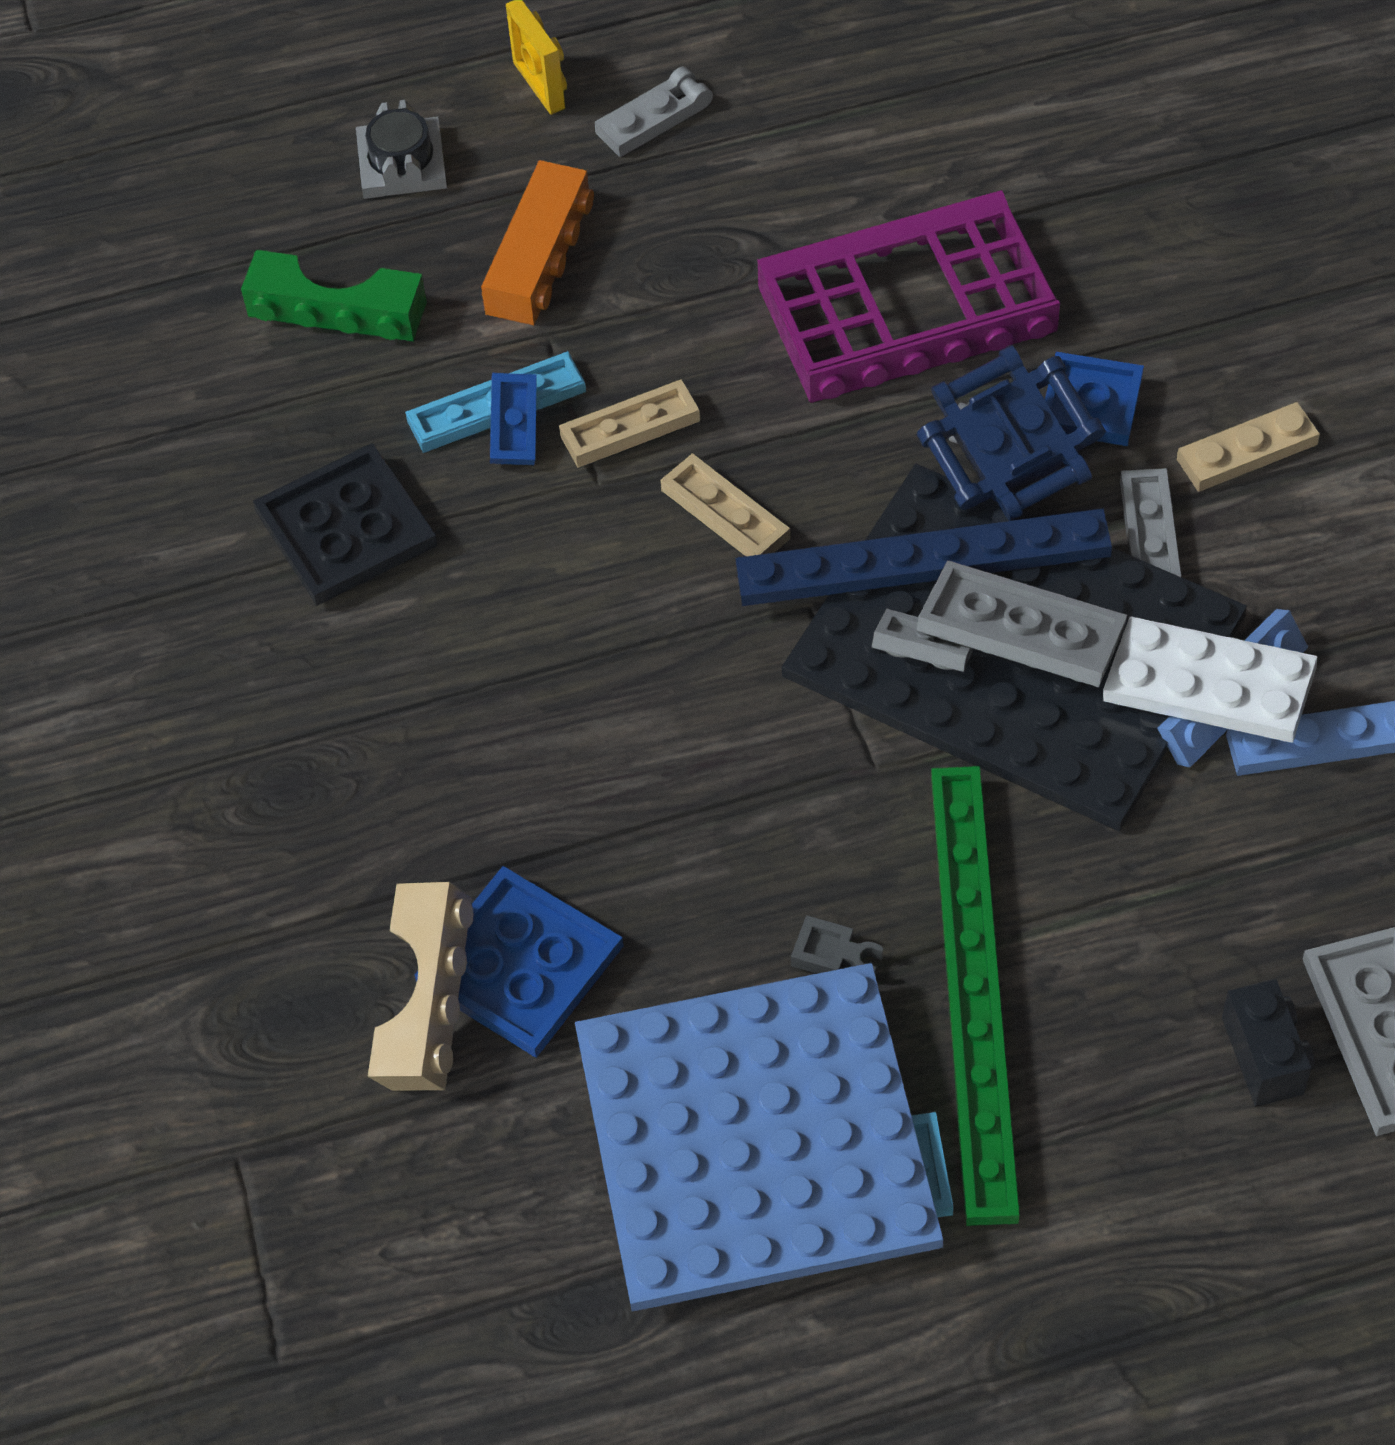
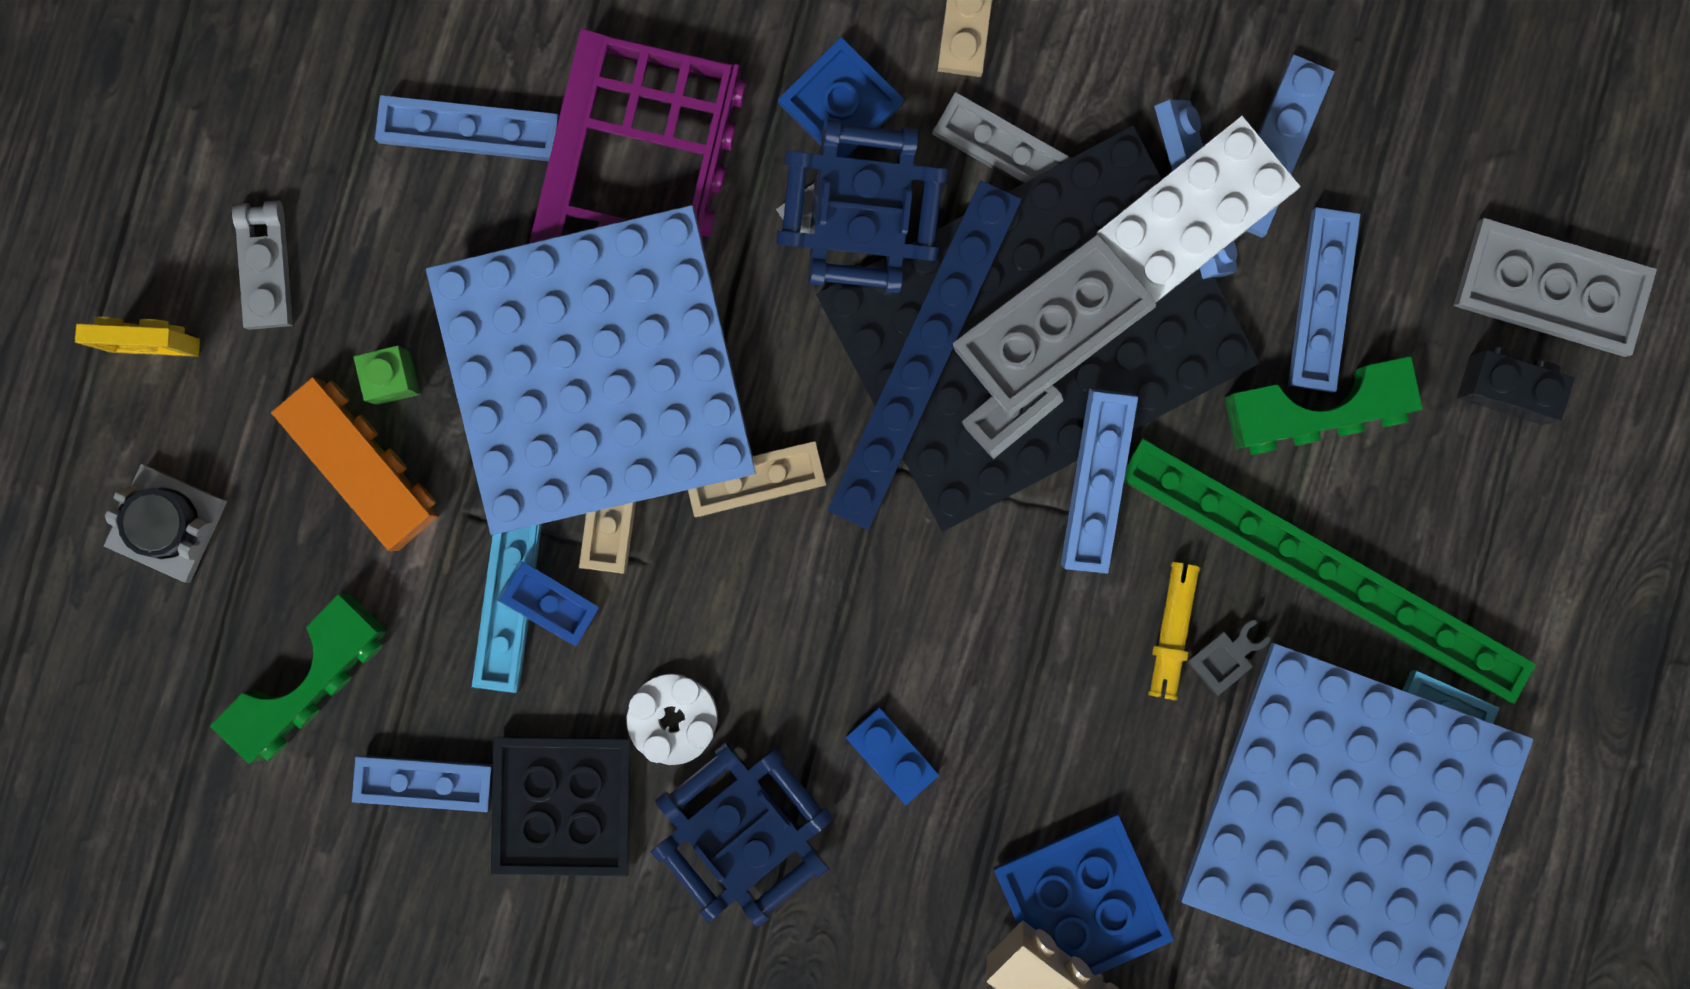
camera: 60 degrees left, 30 degrees up
none -> medium blue plate [352,755,493,812]
none -> bright green brick [354,346,421,405]
none -> medium blue plate [375,95,560,161]
none -> medium blue plate [426,205,757,535]
none -> white plate [627,674,718,765]
none -> dark blue brick [650,742,834,928]
none -> blue plate [846,707,939,805]
none -> medium blue plate [1061,389,1138,574]
none -> yellow pin [1148,562,1201,701]
none -> green arch [1225,356,1423,455]
none -> medium blue plate [1288,208,1360,393]

